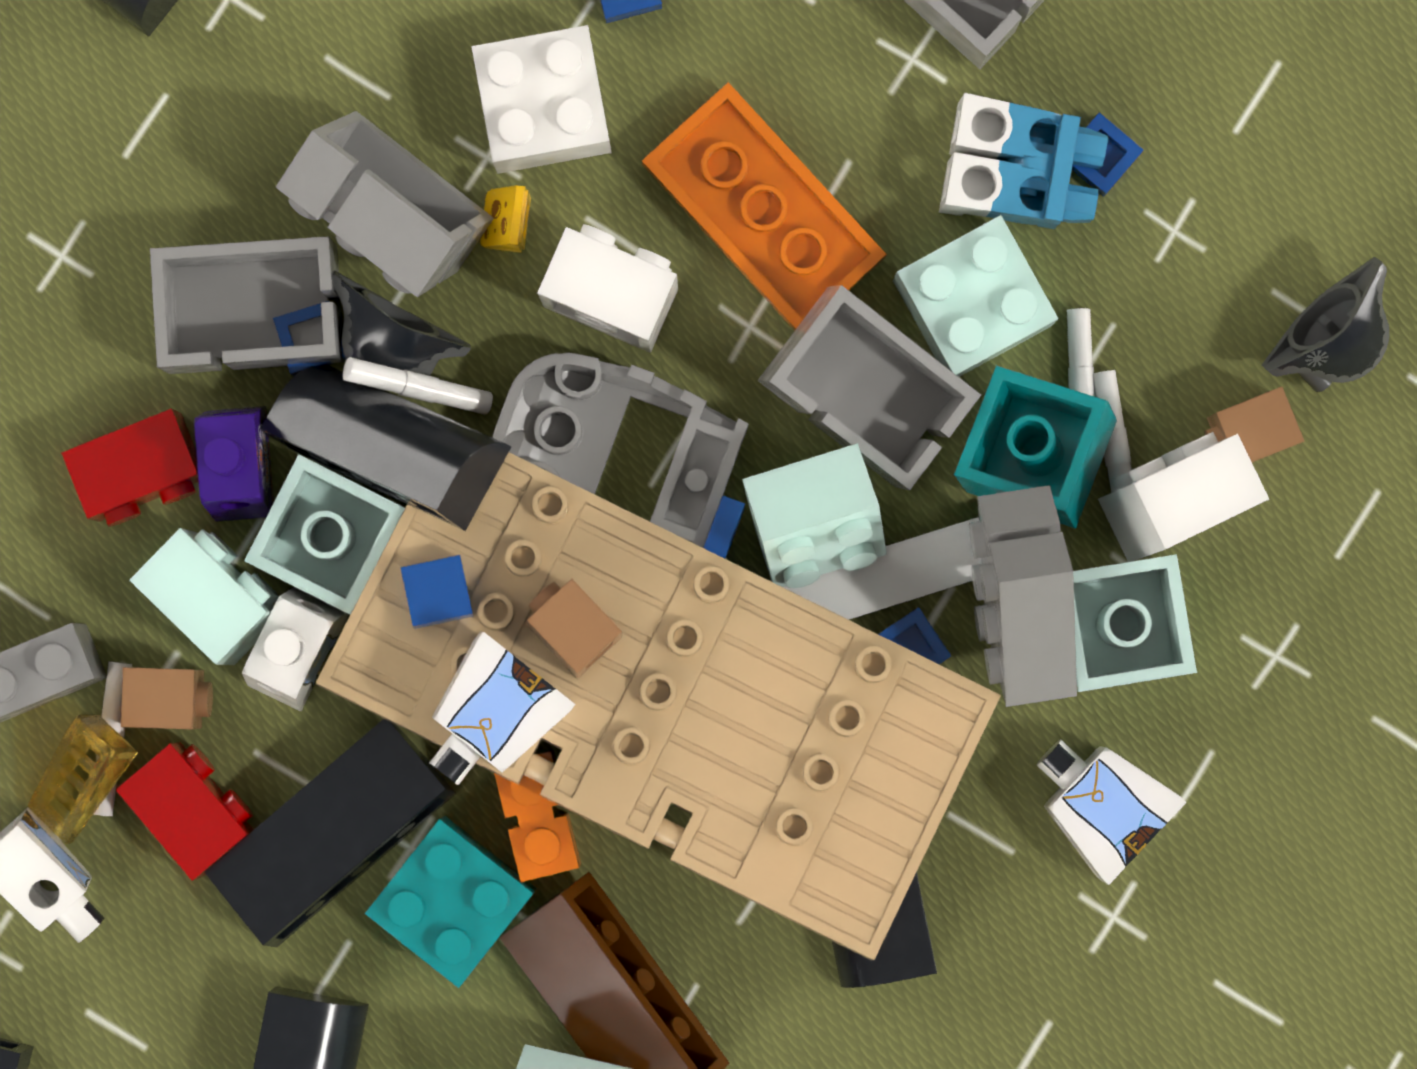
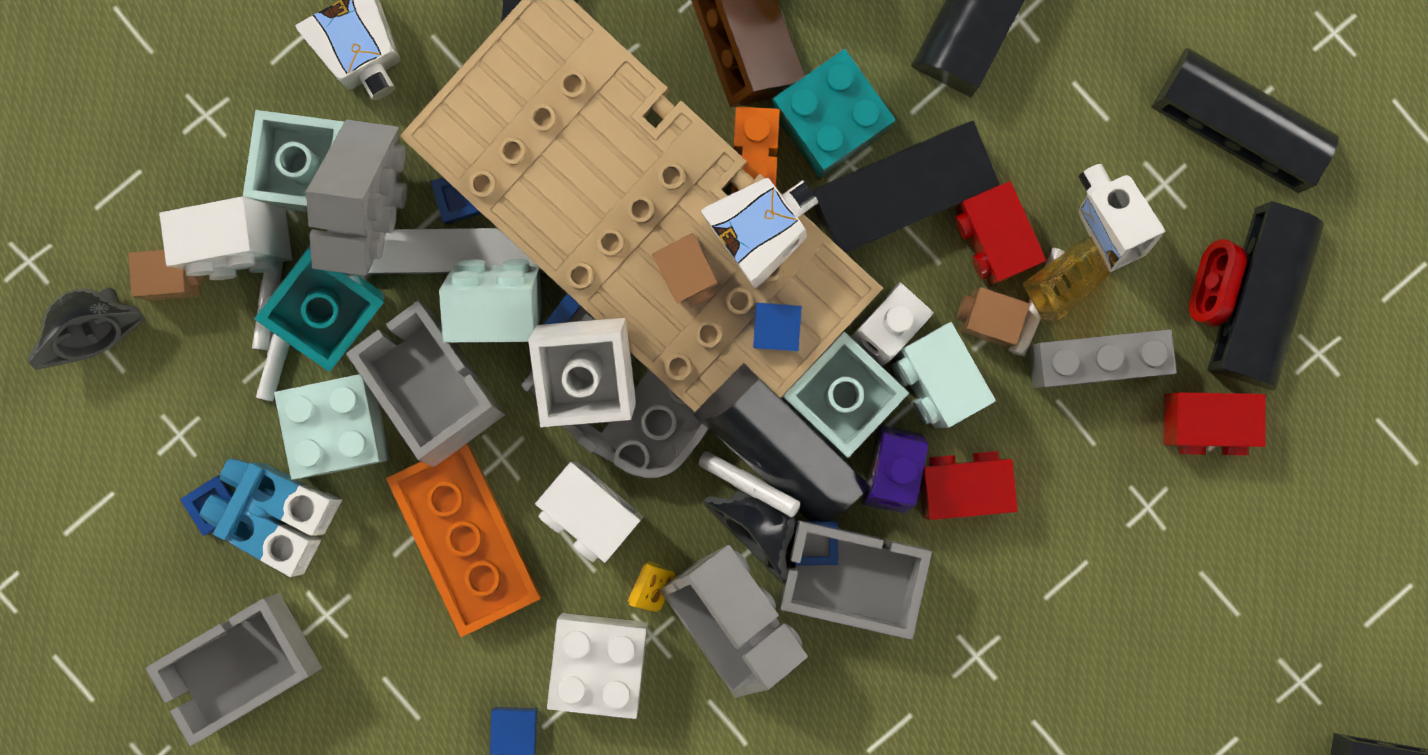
camera: 175 degrees left, 0 degrees up
none -> white brick [528,318,636,427]

